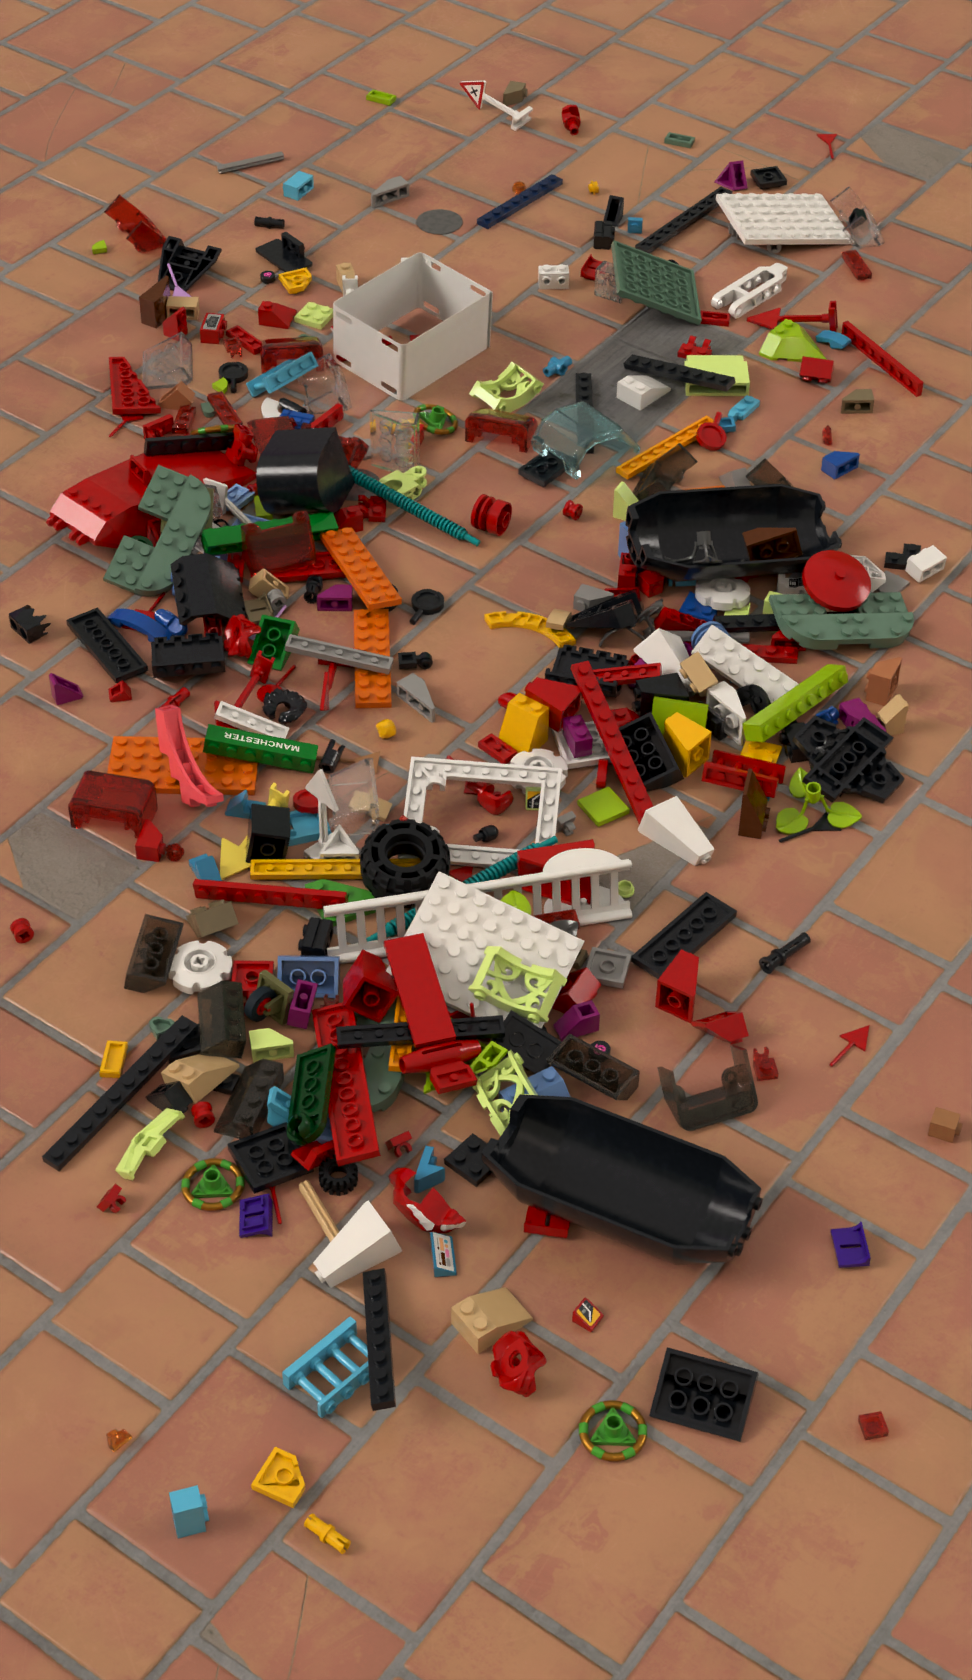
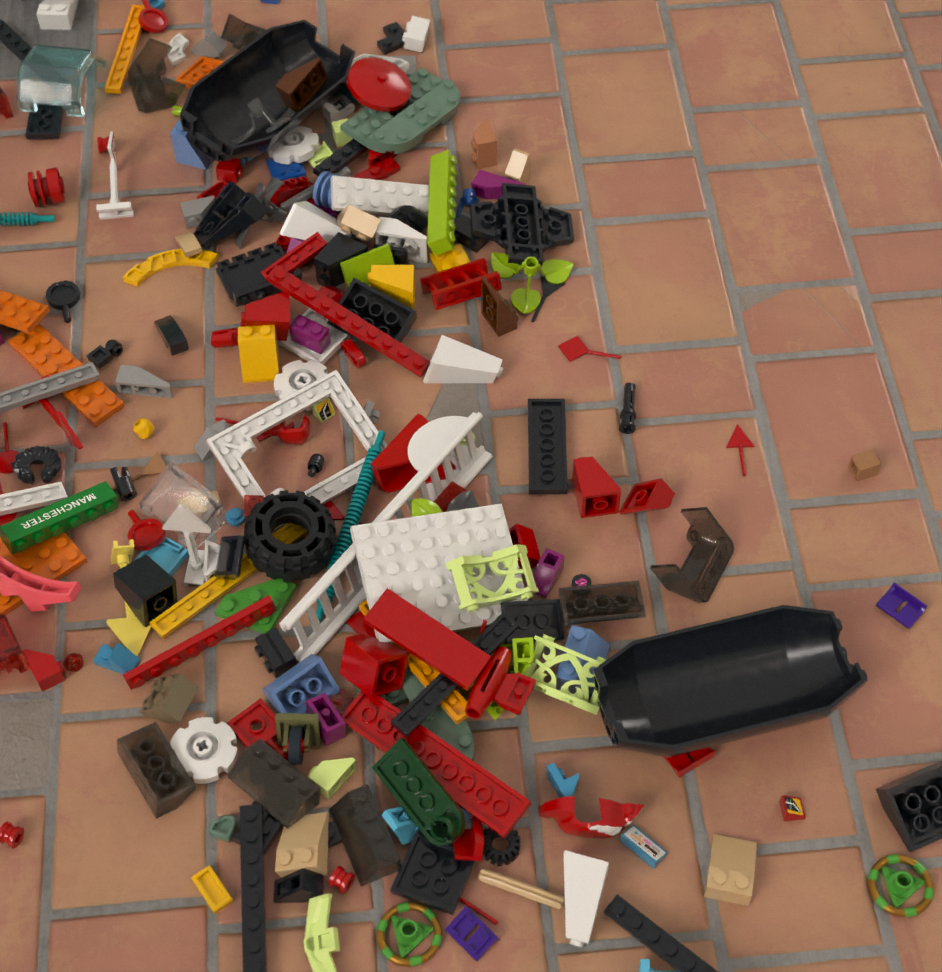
camera: 40 degrees left, 10 degrees up
dark azure slope [225,790,266,819] -> none
red tile [385,1131,412,1157] -> none
black plate [444,1133,492,1187] -> none
red plate [478,733,517,764] -> none
red piece [490,1331,547,1397] -> none
lime tile [577,787,630,827] -> none
light grey plate [586,947,631,989] -> none
yellowish green slope [613,481,639,521] -> none
red slope [618,552,637,588] -> none
clear red plate [753,1047,779,1081] -> none
none -> white piece [96,132,134,220]
none -> black slope [154,315,189,356]
none -> white tile [167,33,190,67]
none -> black tile [215,535,245,580]
none -> red piece [558,336,621,362]

